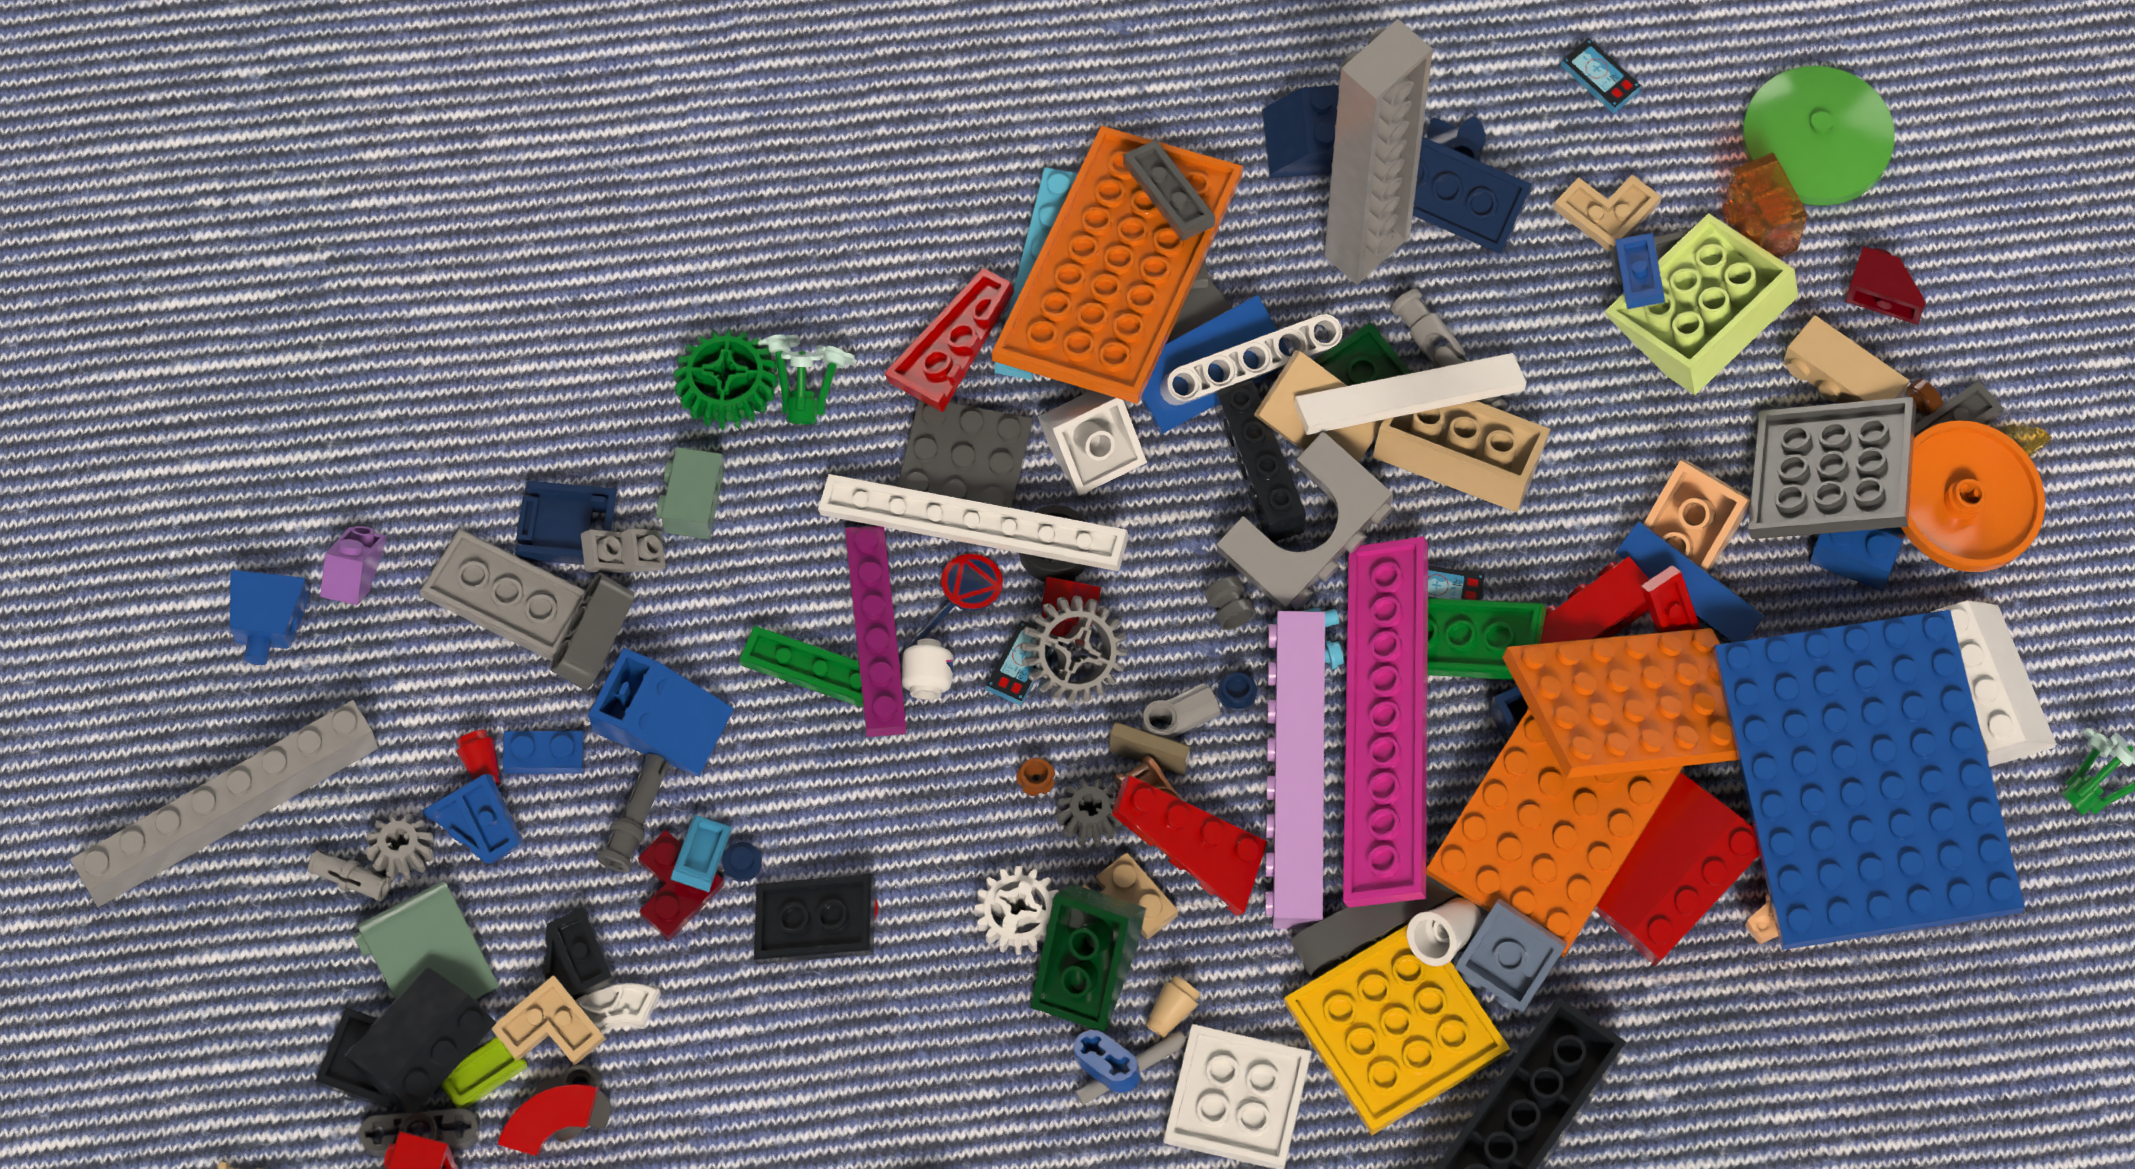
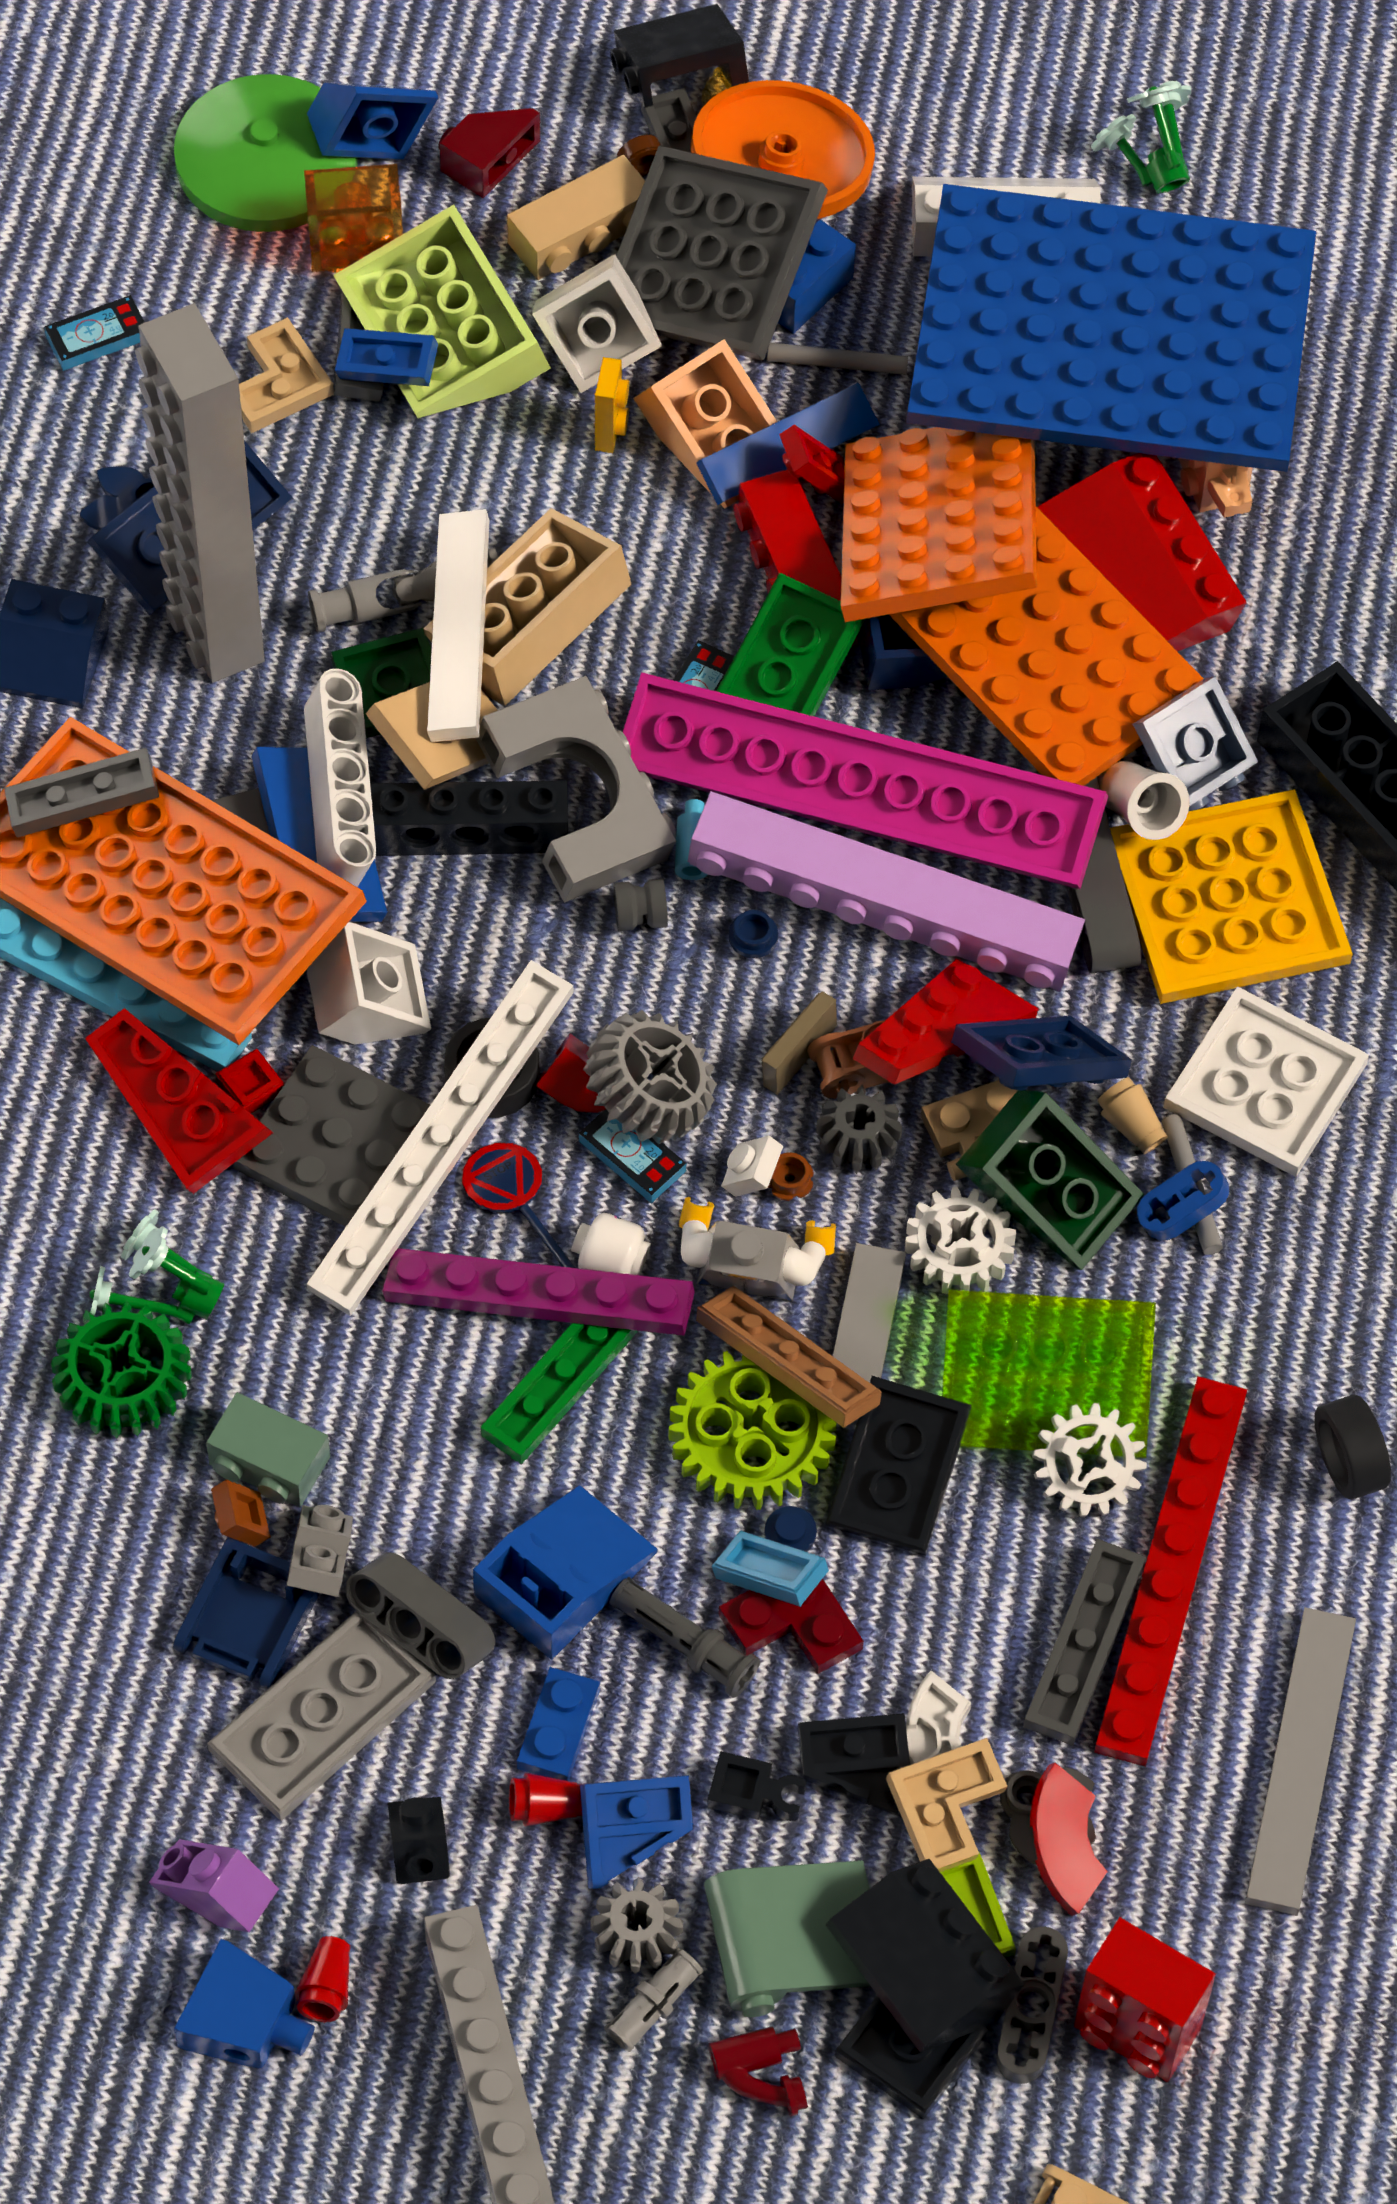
camera: 75 degrees left, 5 degrees down
light grey piece [1141,683,1220,741] -> none
none -> dark orange plate [211,1479,271,1547]
none -> red tile [215,1048,285,1113]
none -> red cone [295,1936,350,2022]
none -> blue slope [307,83,438,159]
none -> black bracket [388,1796,450,1884]
none -> white slope [532,254,661,393]
none -> yellow plate [595,357,629,453]
none -> black panel [610,4,749,108]
none -> lime gear [668,1351,837,1510]
none -> torso [678,1197,836,1302]
none -> medium nougat tile [696,1285,881,1428]
none -> black plate [707,1751,807,1821]
none -> dark red plant [708,2026,808,2117]
none -> white plate [721,1136,783,1197]
none -> light grey bar [767,342,908,375]
none -> light grey tile [833,1243,906,1383]
none -> clear neon green slope [941,1288,1156,1458]
none -> dark blue plate [951,1016,1132,1090]
none -> dark grey plate [1023,1539,1146,1746]
none -> white gear [1032,1403,1147,1518]
none -> red plate [1094,1376,1248,1767]

